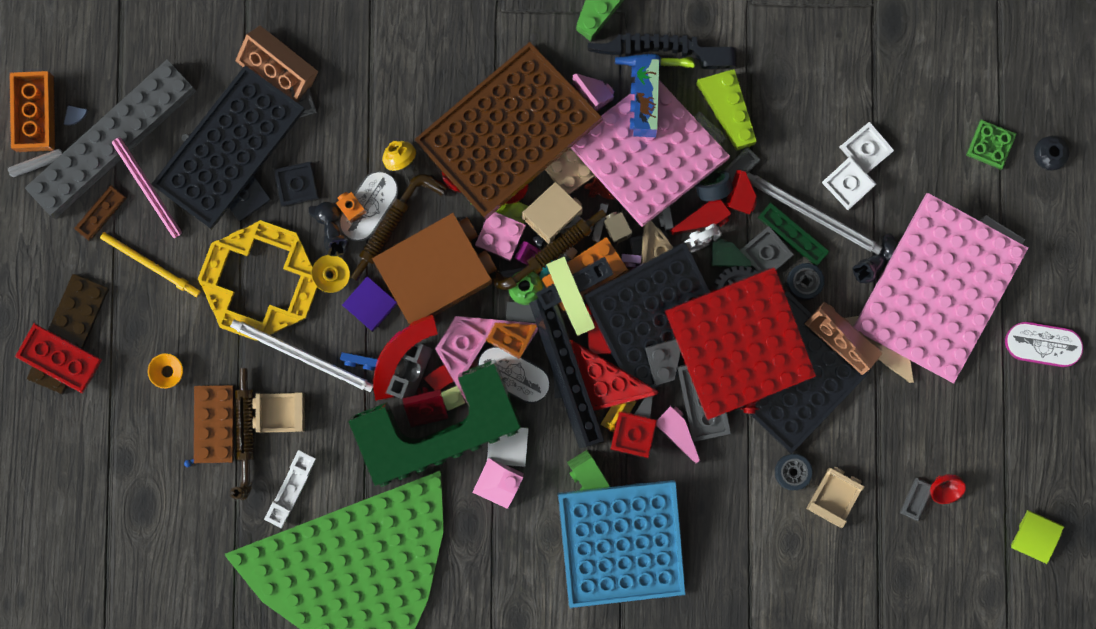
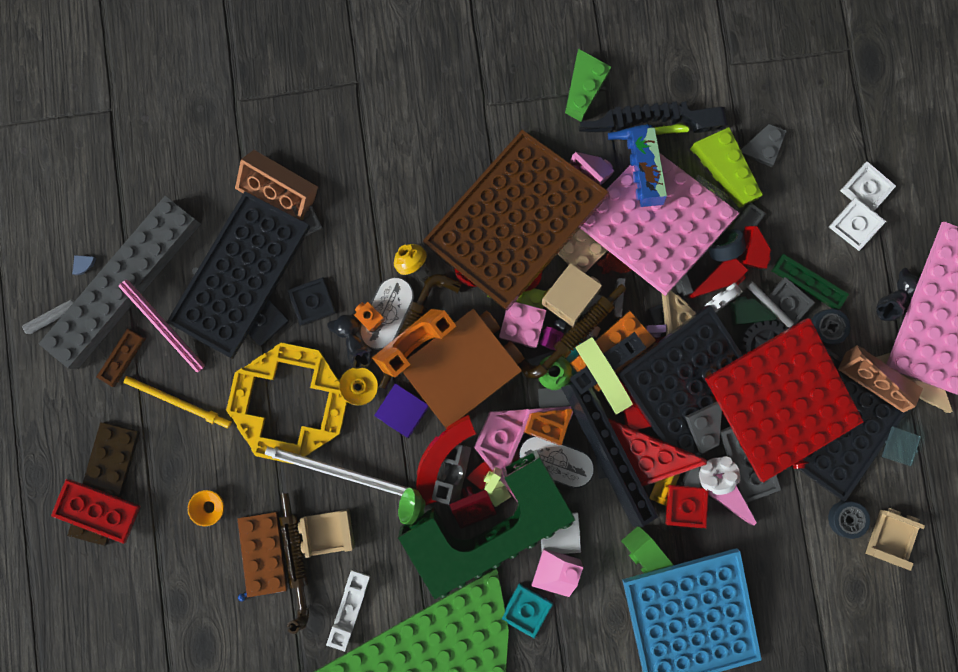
camera: 10 degrees left, 0 degrees up
orange brick [10,71,55,152] -> none
blue plate [340,352,378,371] -> none
dark tan brick [604,212,632,246] -> none
light grey piece [747,172,882,254] -> none
none -> orange arch [372,309,456,377]
none -> bright green piece [398,488,425,524]
none -> yellowish green plate [484,466,502,493]
none -> teal tile [502,583,553,638]
none -> white plate [699,456,740,495]
none -> dark grey wing [741,124,786,167]
none -> light grey bar [747,282,794,328]
none -> clear light blue piece [882,427,921,466]

